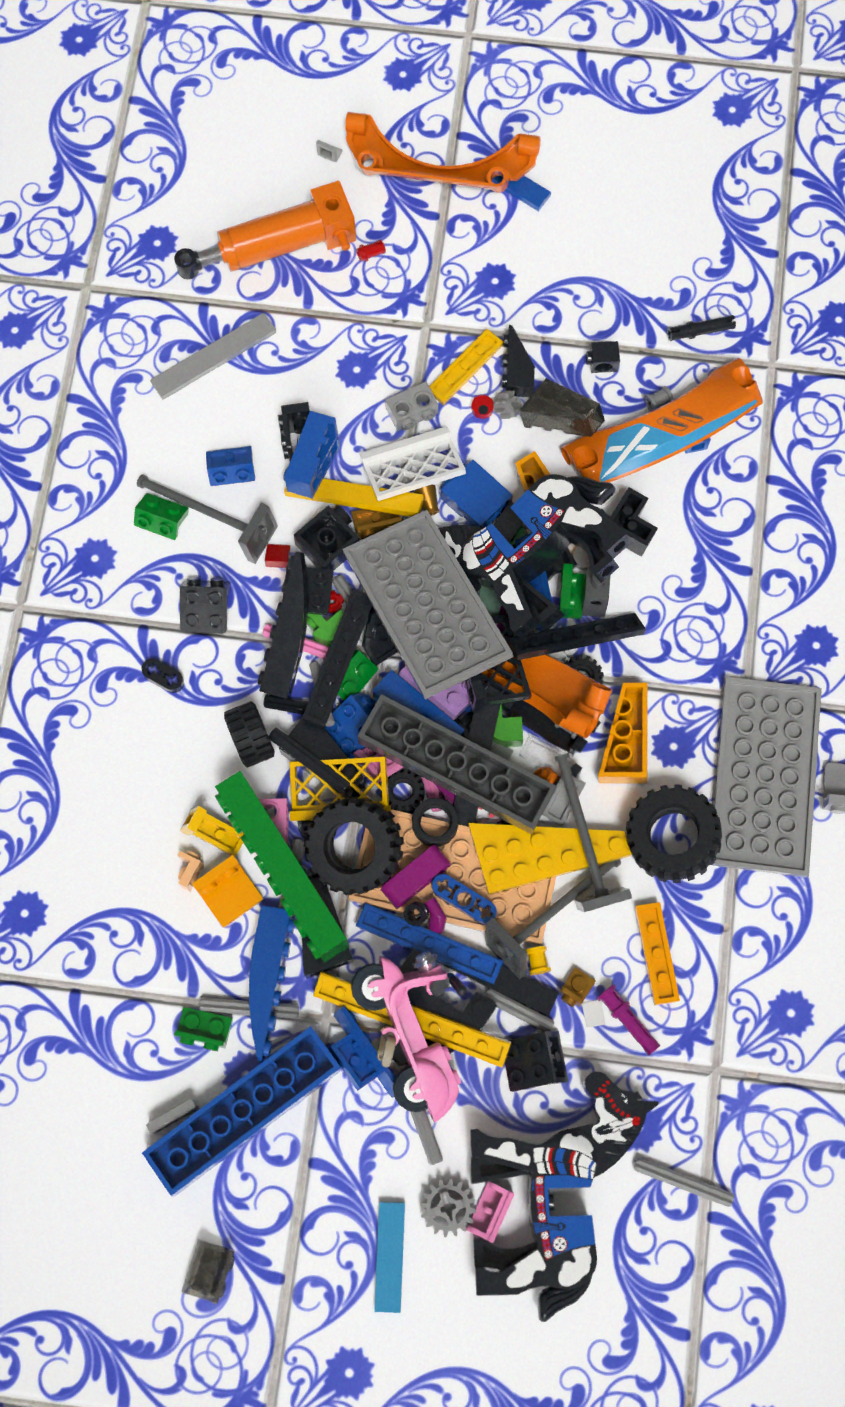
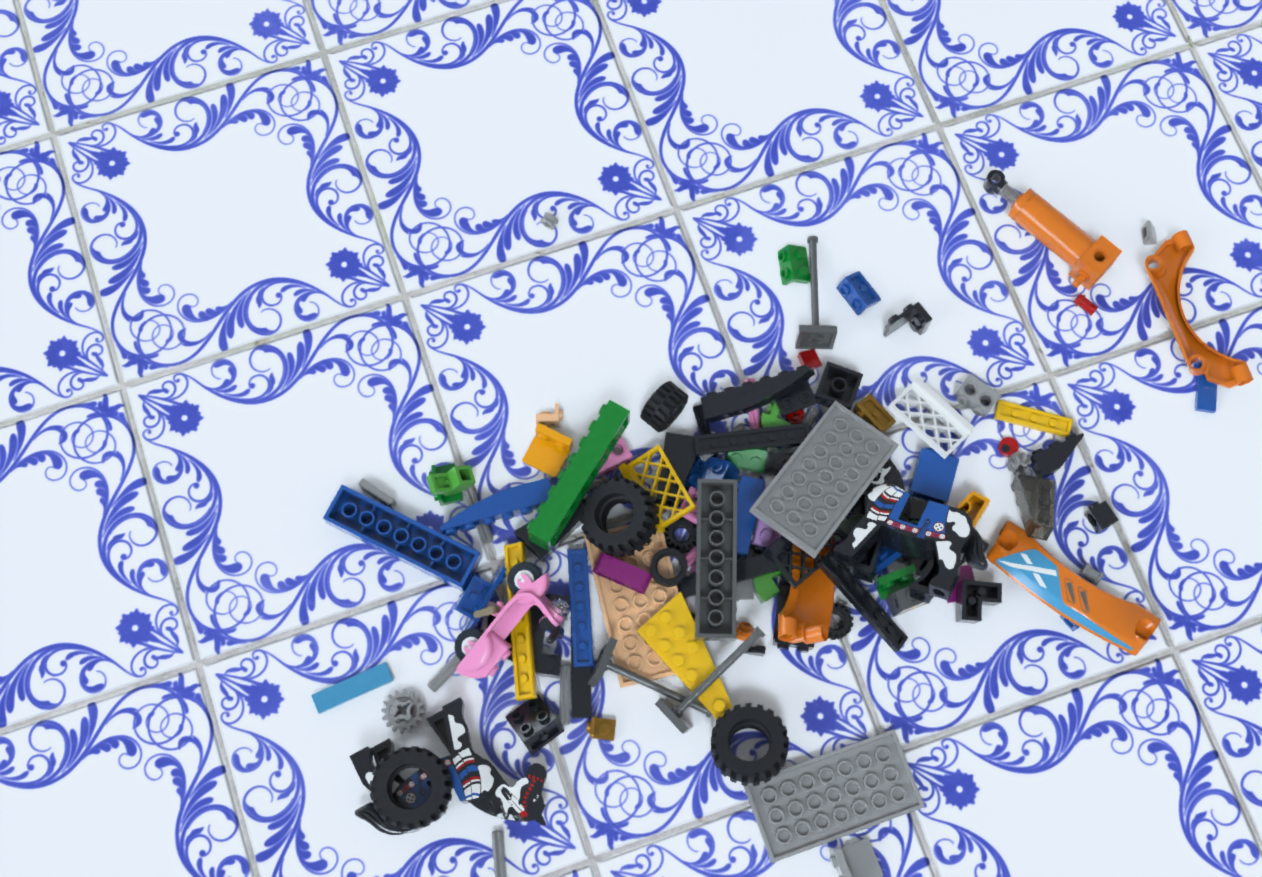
camera: 60 degrees right, 0 degrees up
black beam [141,658,184,693] -> none
light grey tile [150,313,277,400] -> none
black bracket [180,577,231,634] -> none
yellow bracket [180,806,244,857] -> none
clear smoke bracket [181,1239,235,1304] -> none
black axle [269,727,350,794] -> none
blue wedge [283,411,340,499] -> none
yellow tile [284,478,424,517] -> none
black tile [332,505,352,525] -> none
black bush [404,901,429,926] -> none
pearl gold cone [414,484,440,516] -> none
magenta arm [425,898,447,934] -> none
blue beam [432,874,497,925] -> none
bright pink hinge [467,1181,515,1243] -> none
clear tile [518,733,573,777] -> none
yellow bush [525,946,552,976] -> none
light grey tile [542,775,586,826] -> none
white sticker [582,1000,606,1028] -> none
magenta pin [597,984,661,1056] -> none
light orange wedge [598,683,648,784] -> none
light orange plate [635,902,680,1006] -> none
black pin [667,315,736,342] -> none
none -> black tyre [370,746,453,830]
none -> bright green brick [426,465,476,496]

